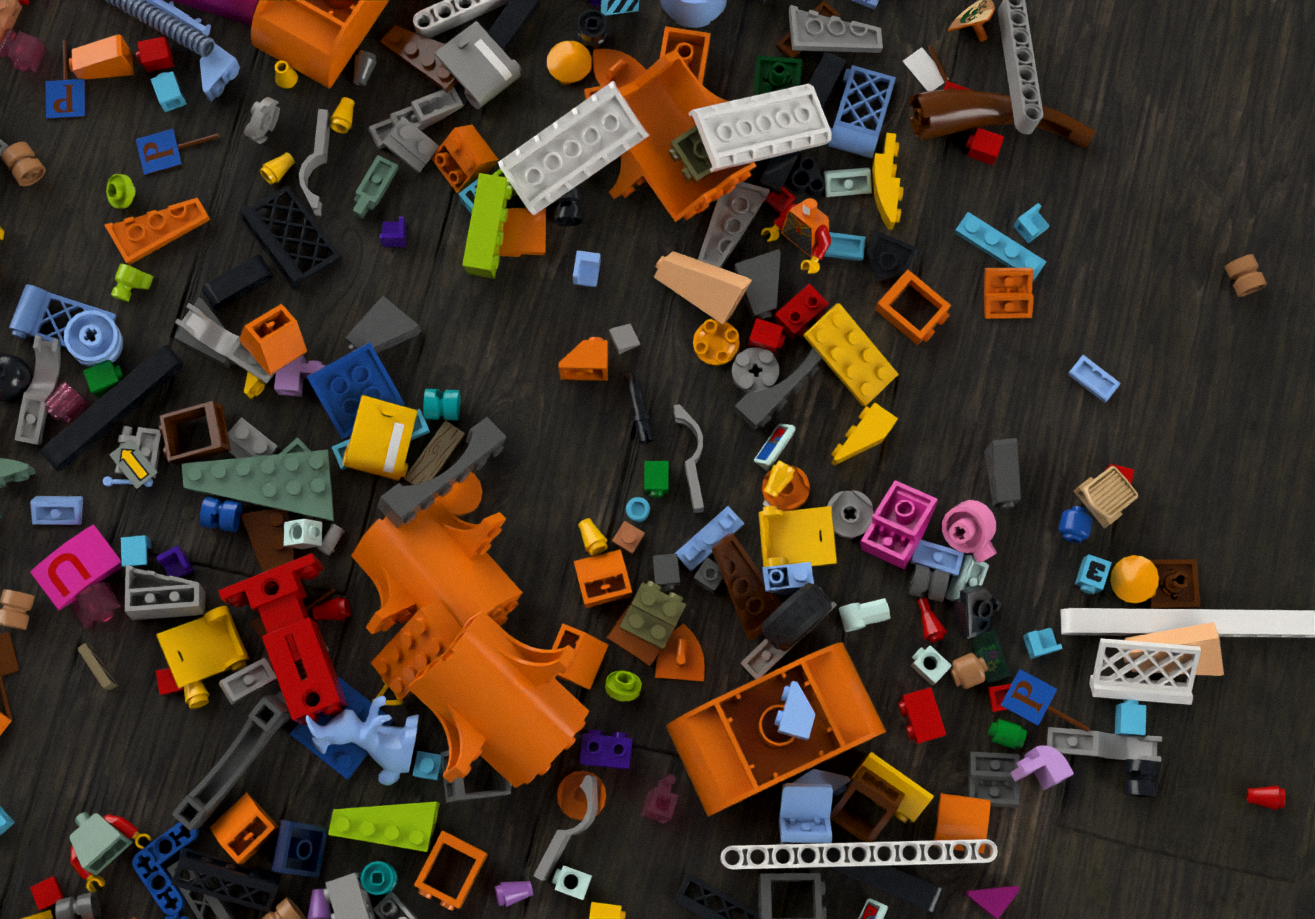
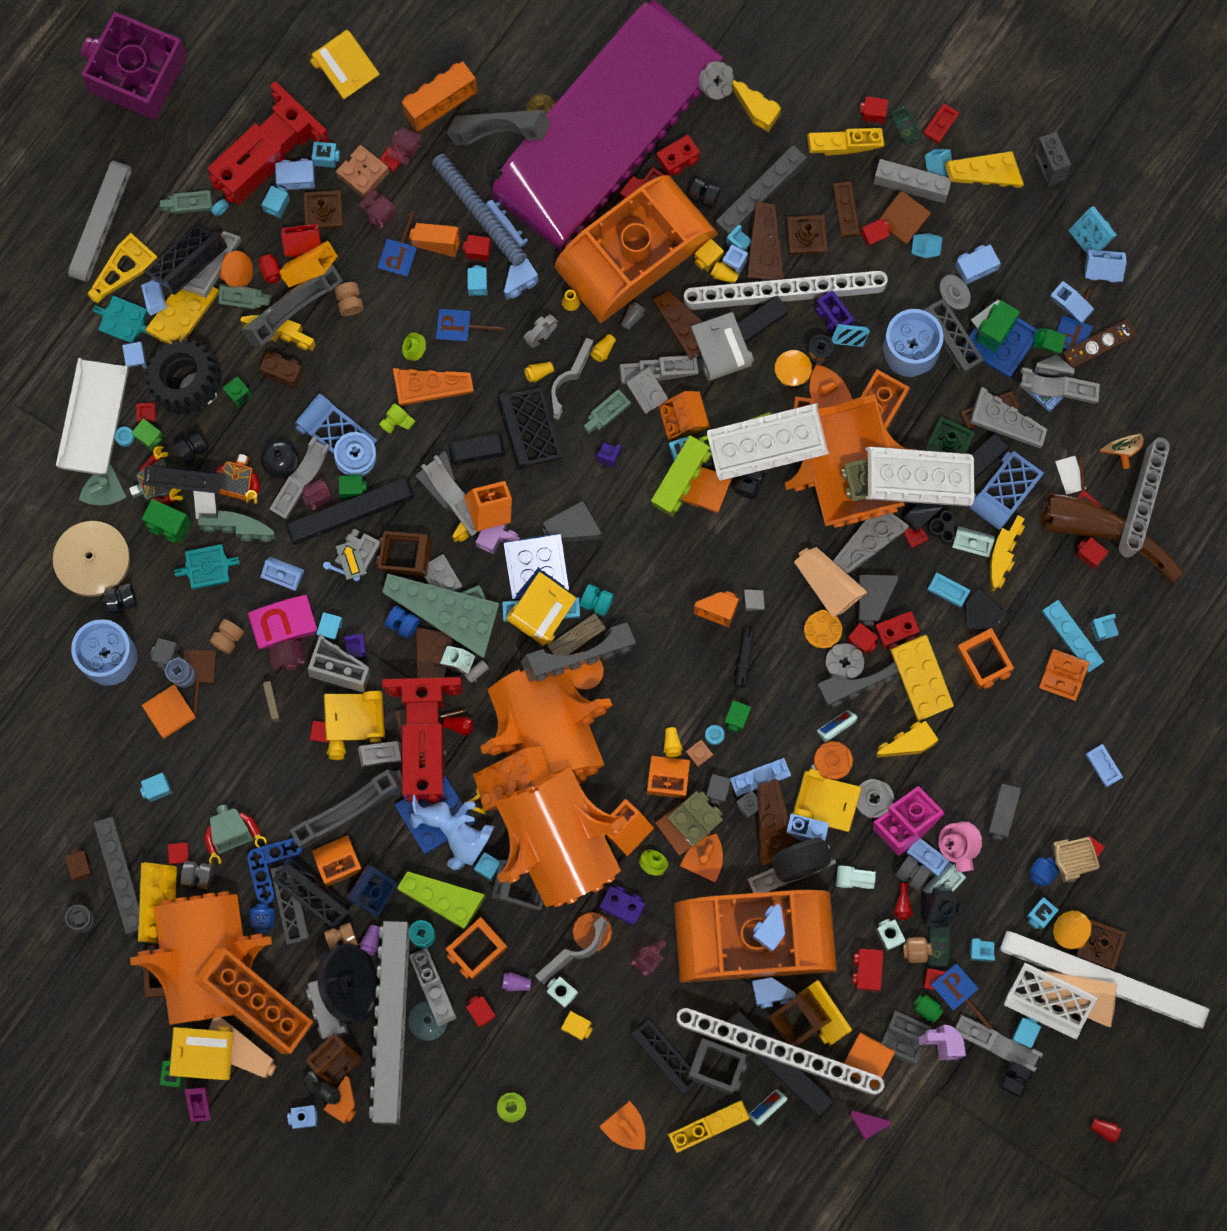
camera: 25 degrees right, 0 degrees up
light blue panel [573,250,601,287] -> none
light grey piece [673,404,704,514] -> none
torso [761,198,831,274] -> none
yellow cone [764,461,795,498] -> none
light blue bracket [779,783,833,843] -> none

